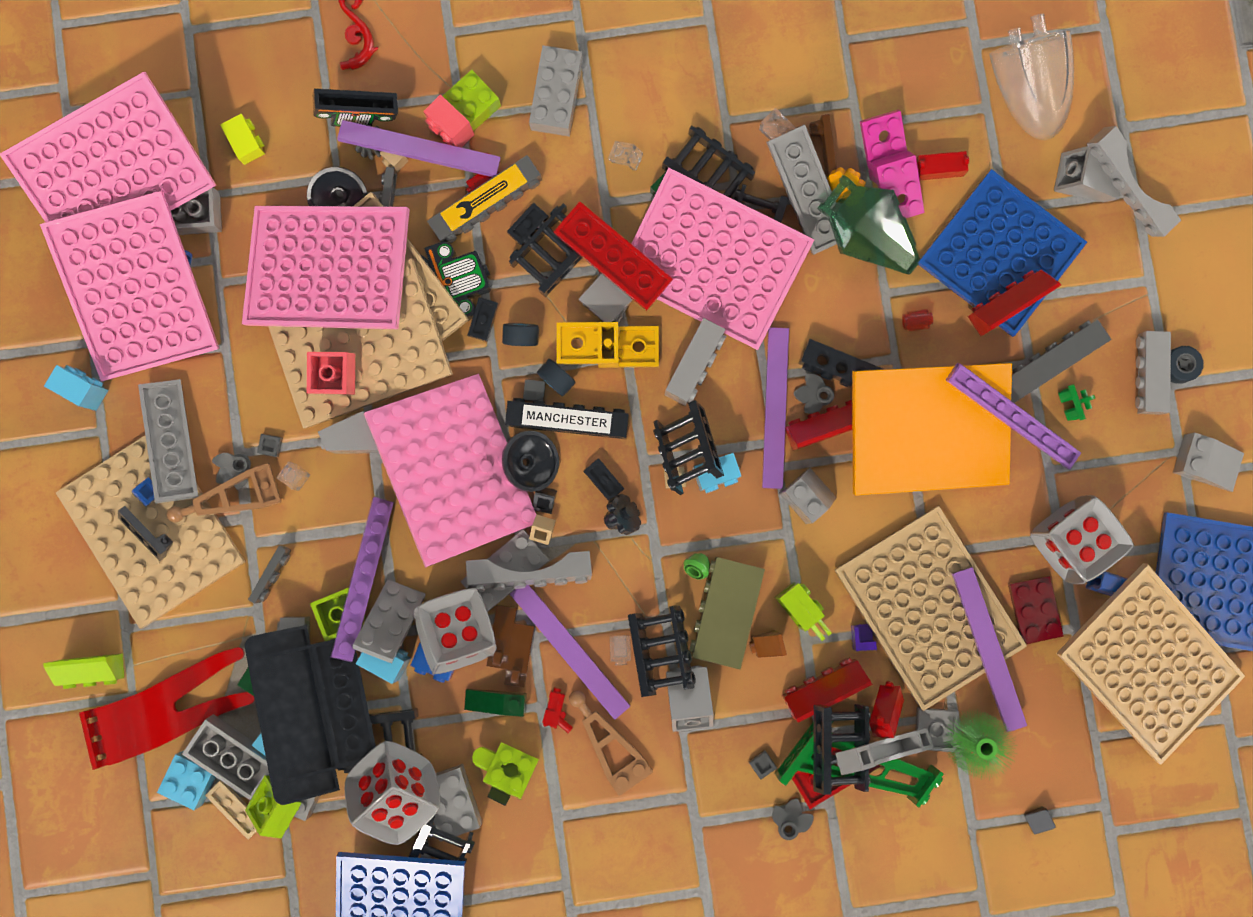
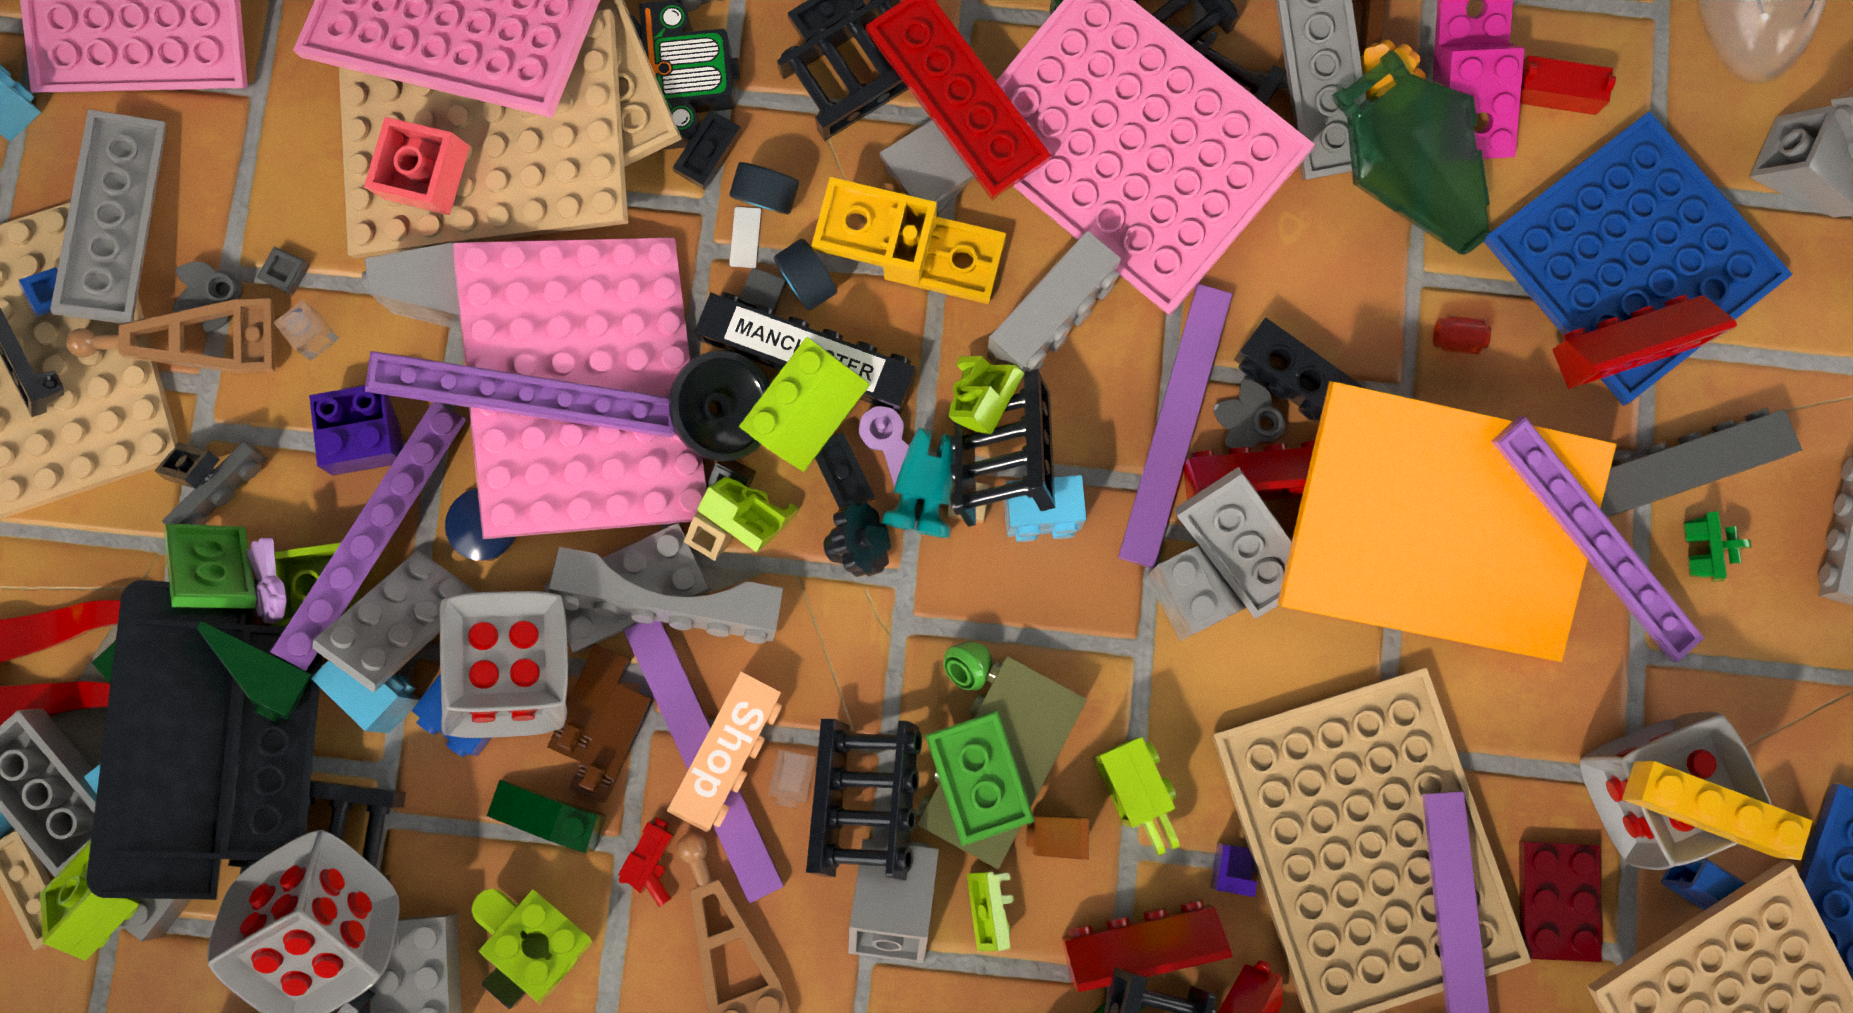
camera: 10 degrees right, 5 degrees down
none -> black plate [155,443,220,489]
none -> bright green tile [164,524,257,608]
none -> dark green slope [197,621,312,722]
none -> lavender piece [247,538,287,624]
none -> dark purple slope [309,385,403,476]
none -> medium lavender tile [365,351,675,437]
none -> dark blue dish [445,488,516,561]
none -> light nougat brick [667,672,782,832]
none -> lime slope [697,477,799,552]
none -> white sticker [729,207,761,268]
none -> lime slope [739,337,871,472]
none -> lavender piece [859,406,909,487]
none -> teal piece [882,427,955,539]
none -> bright green tile [925,711,1035,846]
none -> lime slope [949,356,1024,435]
none -> lime plate [966,872,1014,951]
none -> light grey plate [1174,467,1292,619]
none -> yellow brick [1622,761,1813,860]

